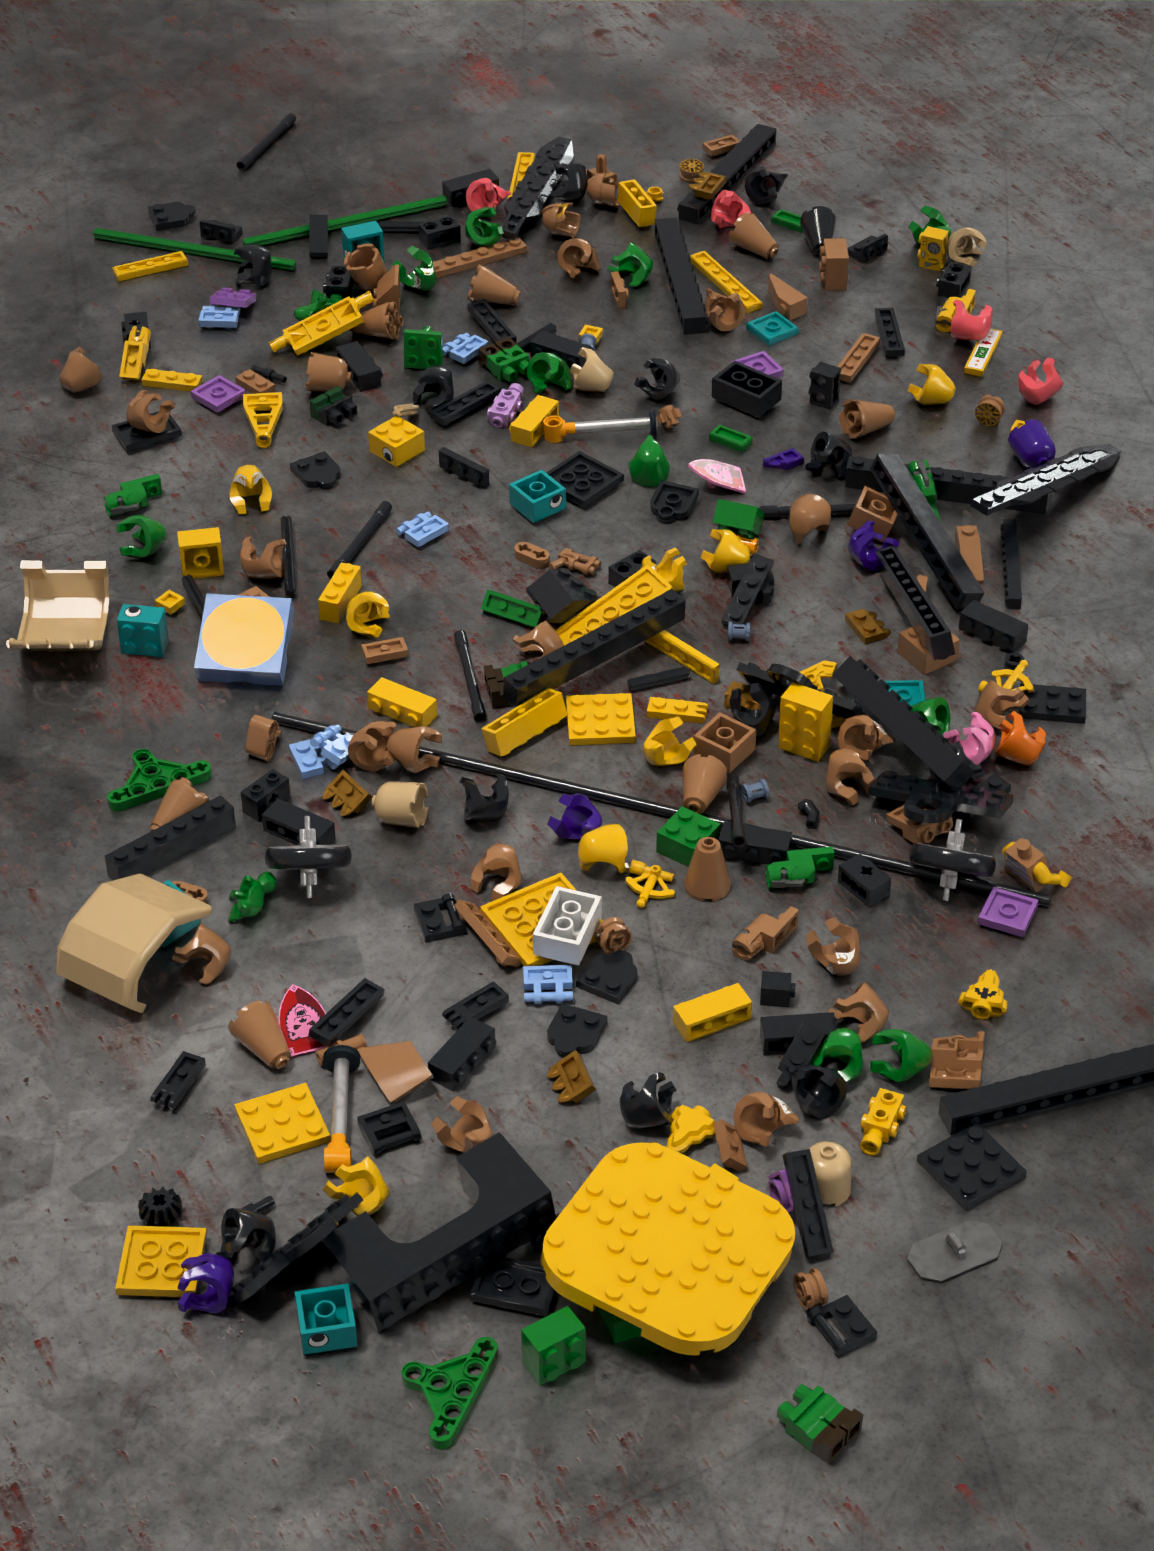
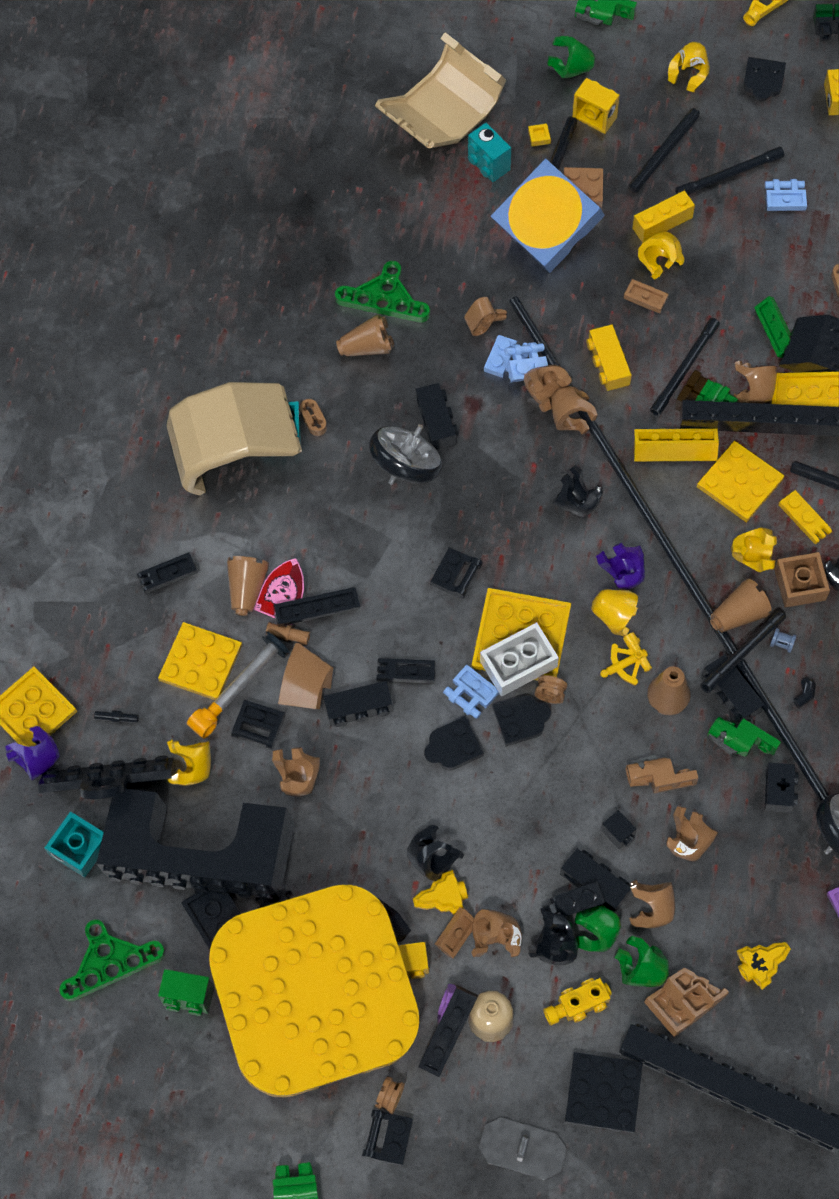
camera: 45 degrees right, 25 degrees up
black brick [105,795,236,881] -> none
black gear [138,1186,183,1227] -> none
medium nougat piece [172,923,231,984] -> none
black piece [216,1208,276,1264] -> none
green animal [228,871,277,923] -> none
medium nougat piece [240,536,287,579] -> none
black brick [241,769,291,822] -> none
pearl gold plate [323,770,373,816] -> none
tan cylinder [372,782,429,828] -> none
medium nougat plate [454,900,521,968] -> none
medium nougat piece [471,843,522,901] -> none
pearl gold plate [546,1050,597,1103] -> none
green brick [656,806,721,867] -> none
yellow brick [673,983,752,1042] -> none

